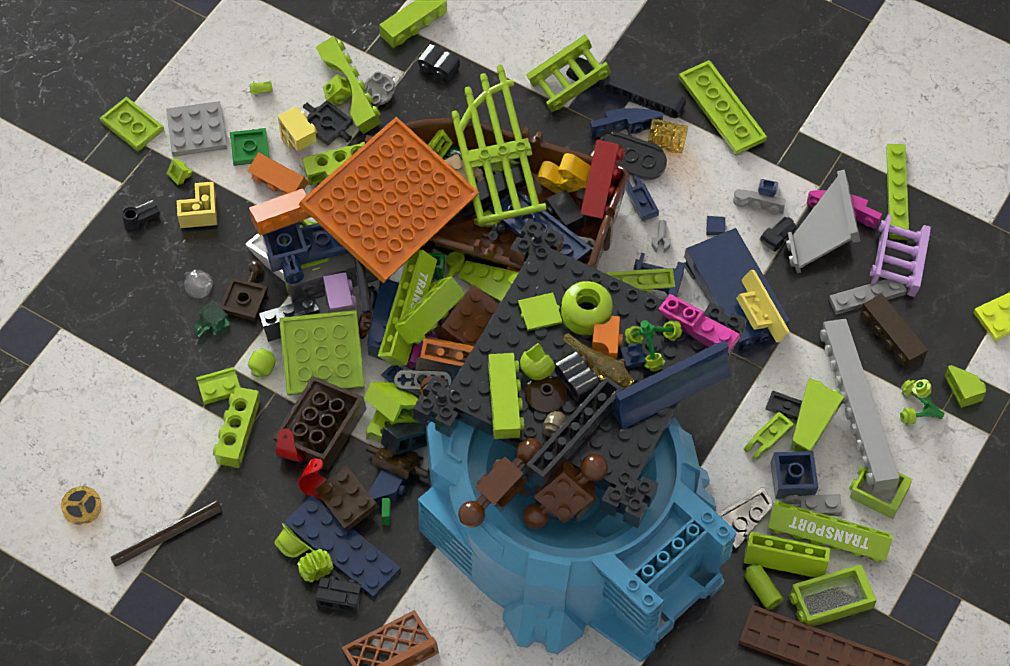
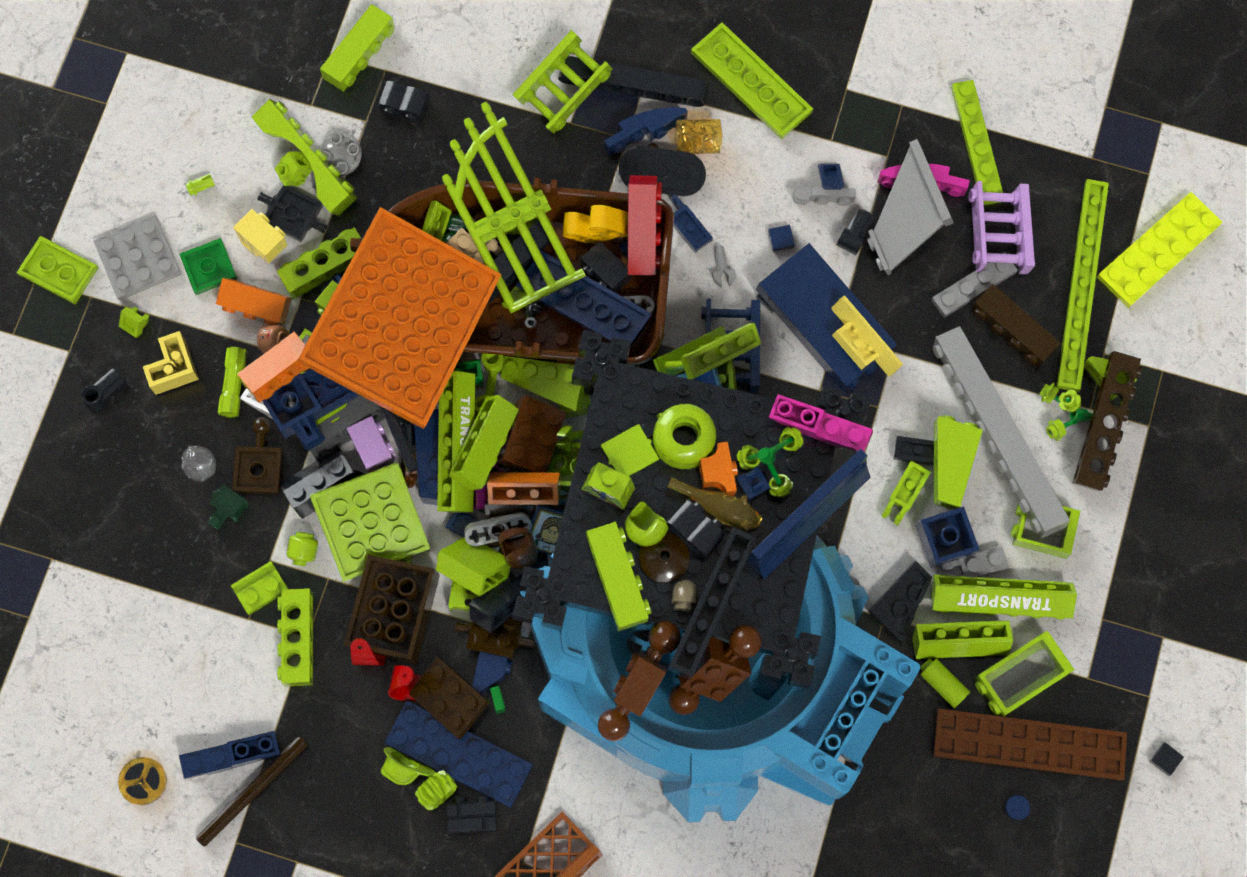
camera: 15 degrees left, 15 degrees up
none -> dark blue slope [179,731,280,780]
none -> lime axle [218,347,247,418]
none -> lime torso [581,462,635,511]
none -> lime plate [1056,179,1109,392]
none -> dark brown brick [1072,351,1143,491]

